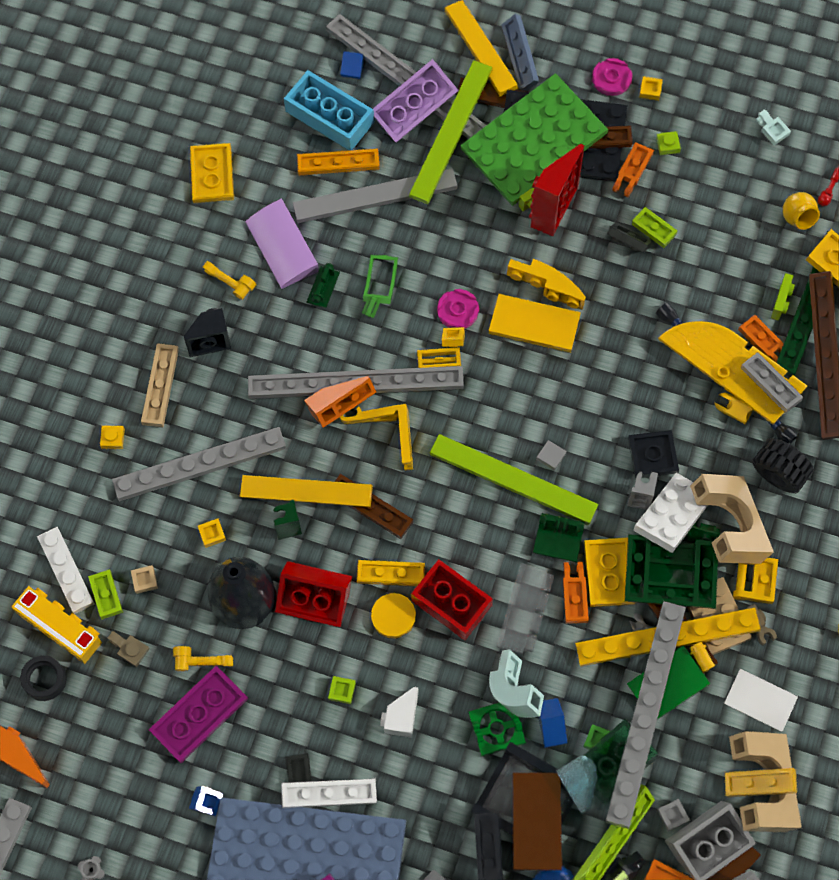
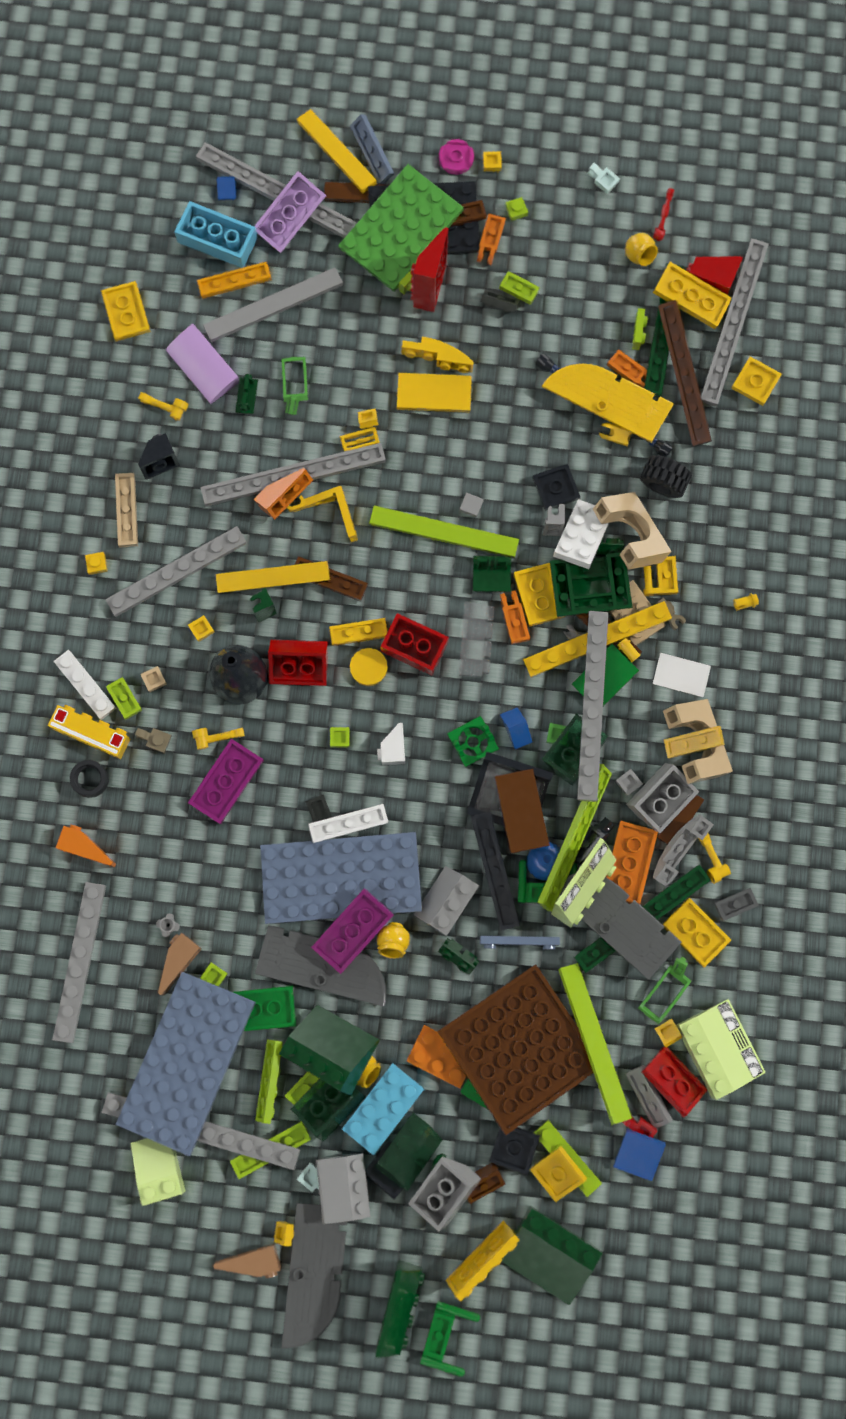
camera: 15 degrees left, 10 degrees up
blue slope [189,786,223,816] -> none
lime tile [409,60,492,204] -> none
dark pink tile [437,289,479,329] -> none
light aqua arch [489,649,544,718] -> none
clear light blue slope [556,756,597,813] -> none
light grey plate [741,352,803,413] -> none

